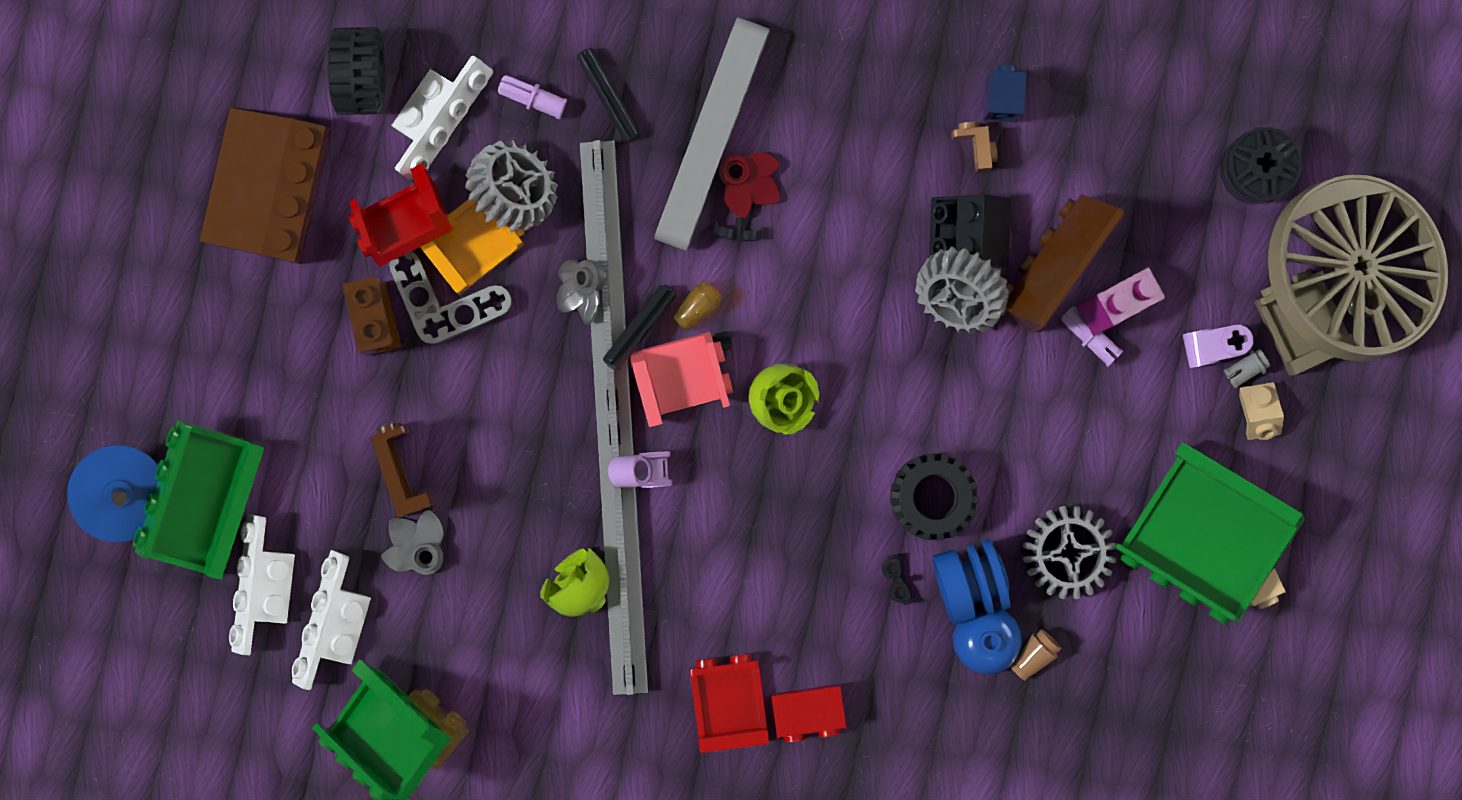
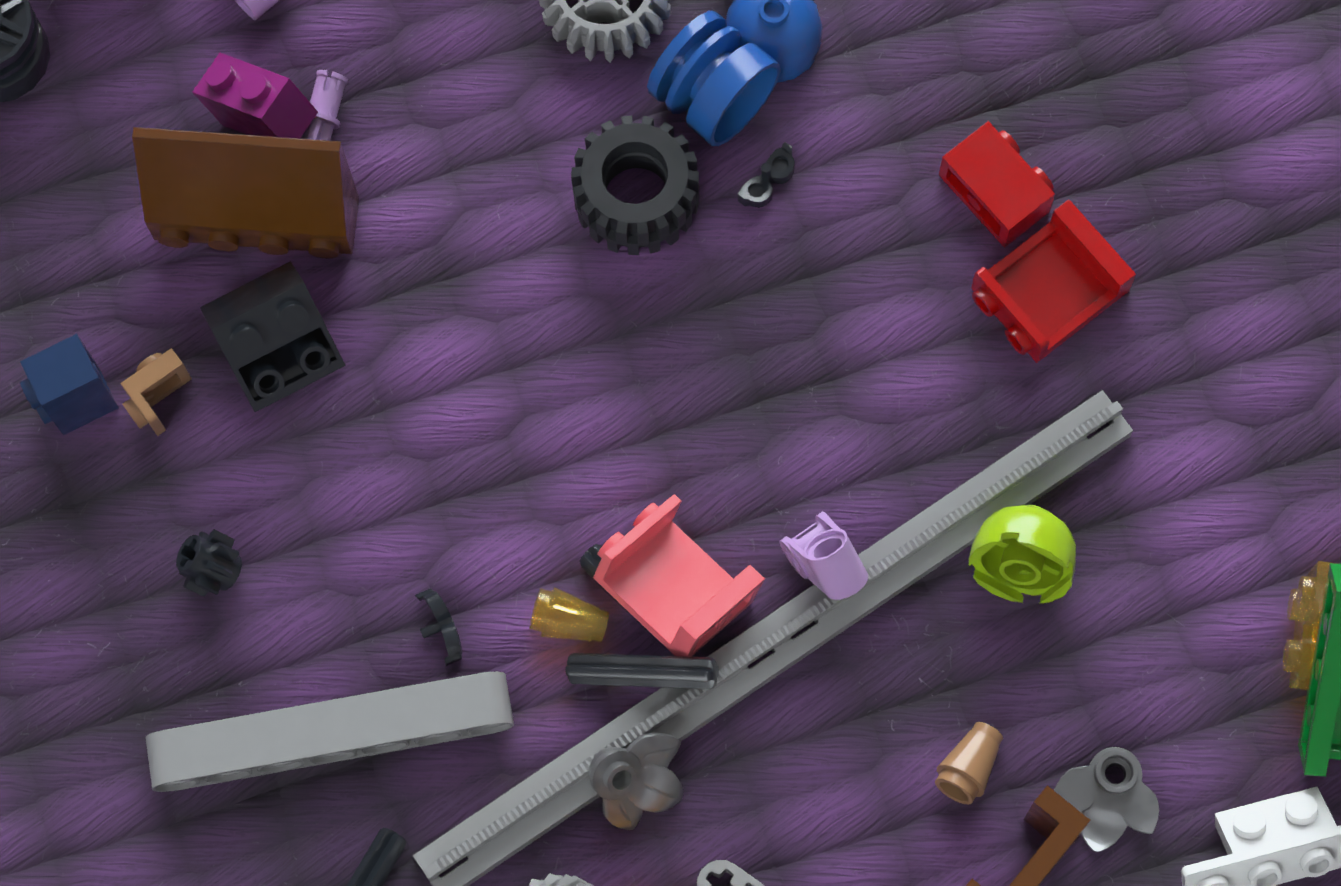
camera: 120 degrees left, 15 degrees down
dark red plate [719,152,780,219] -> none
lime cylinder [748,364,819,434] -> none
light grey gear [915,247,1010,335] -> none
none -> black gear [176,529,242,597]
none -> medium nougat cone [935,722,1003,804]

